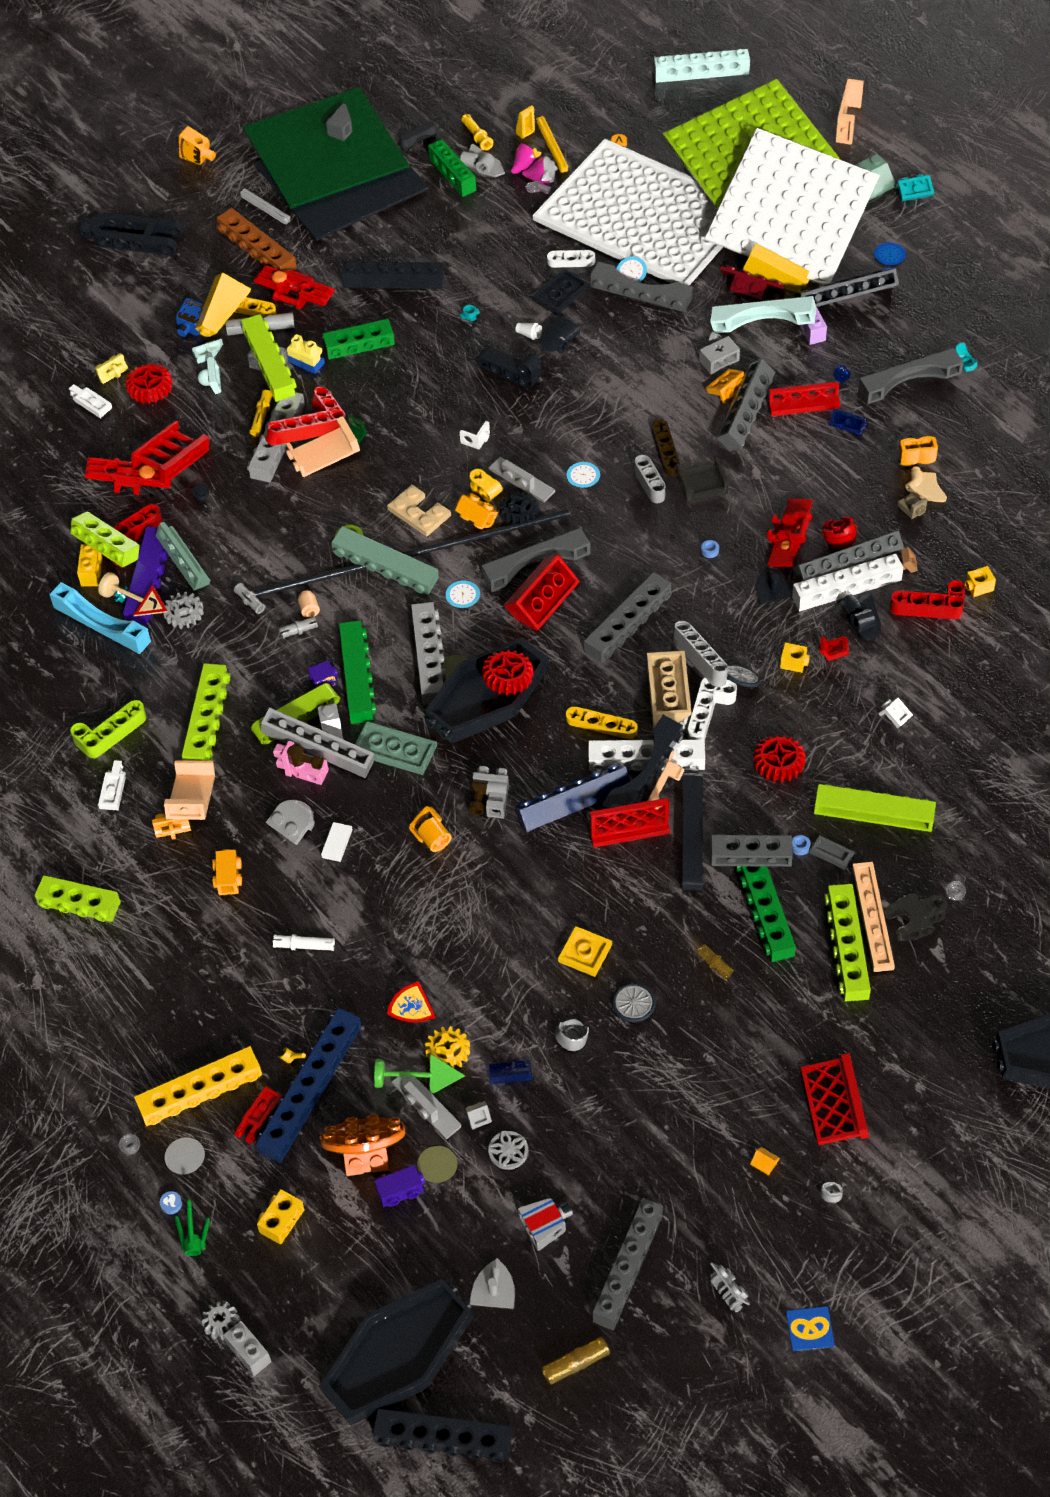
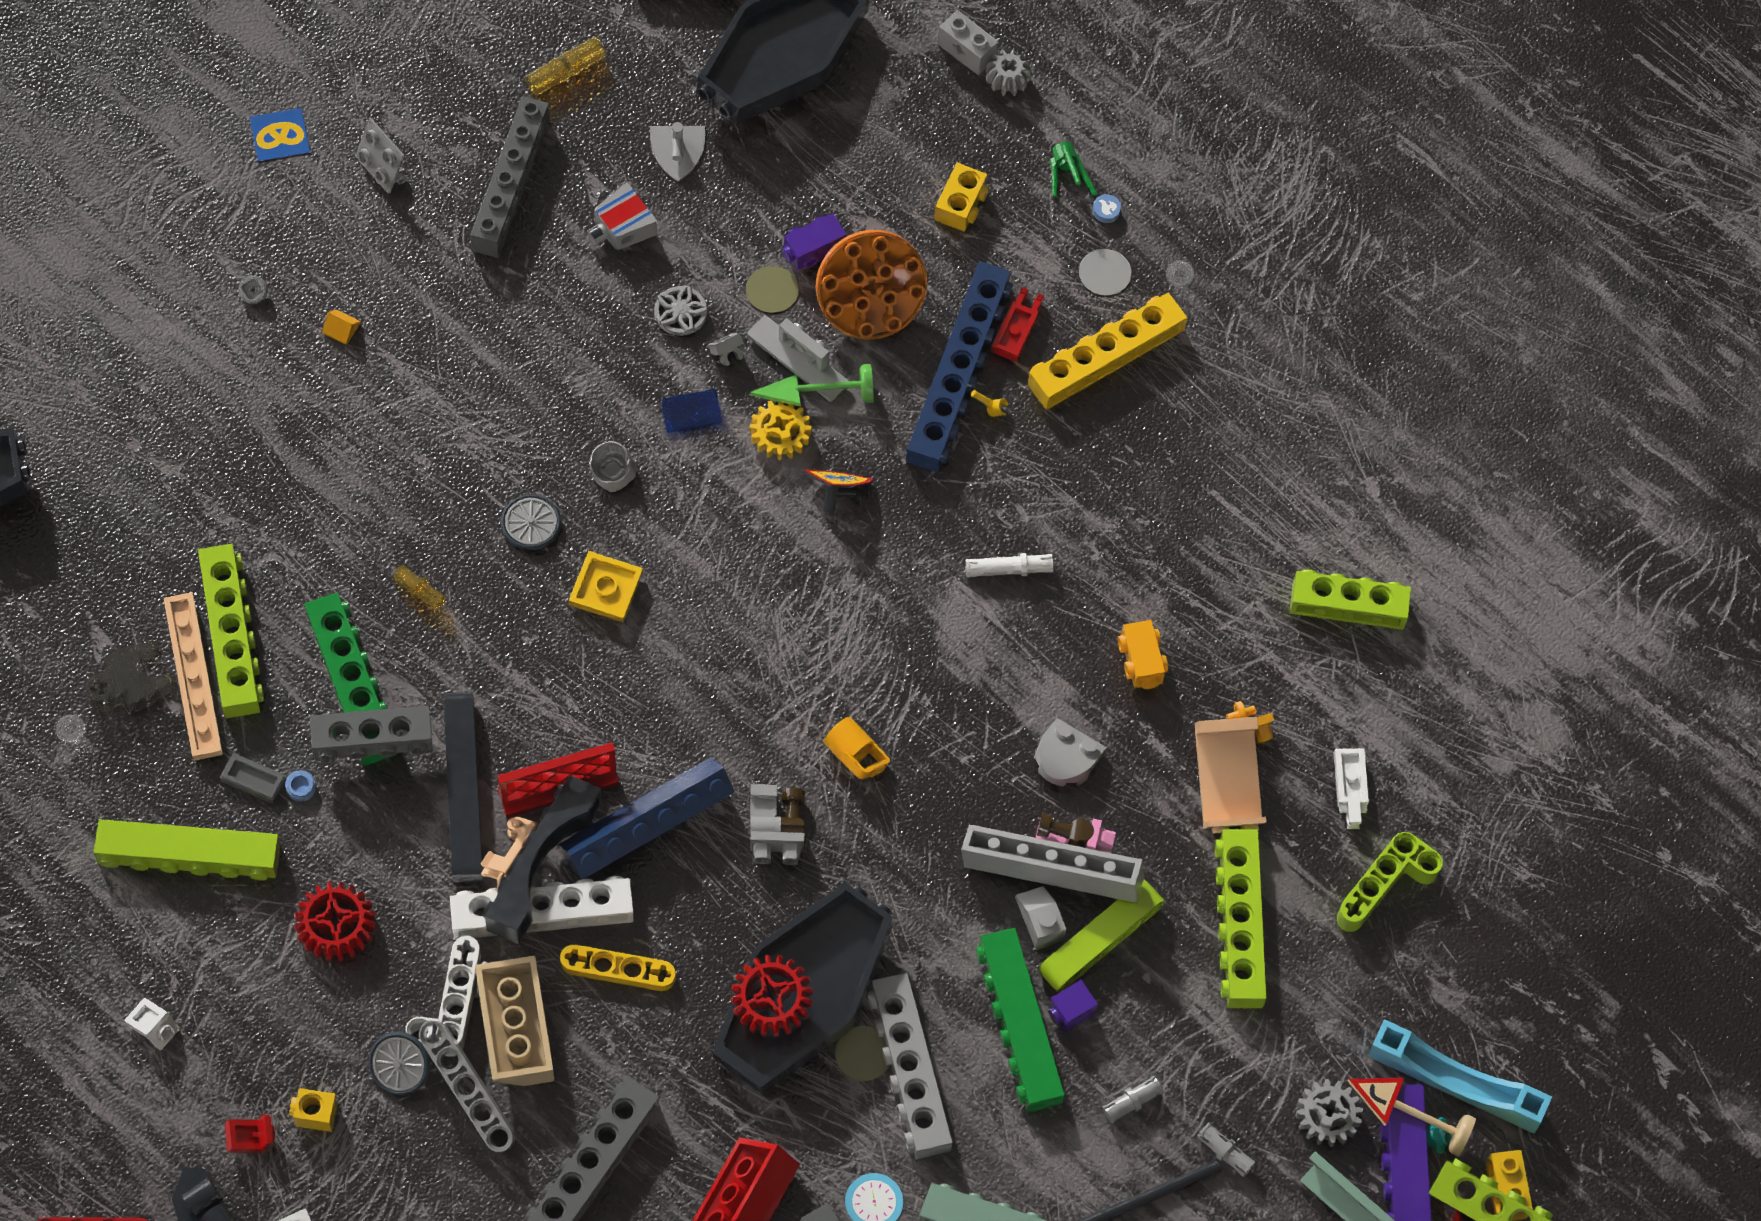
camera: 165 degrees right, 10 degrees up
light nougat brick [298,591,320,618] -> none
white tile [321,822,352,862] -> none
sand green tile [355,721,437,775] -> none
red fence [801,1053,869,1145] -> none

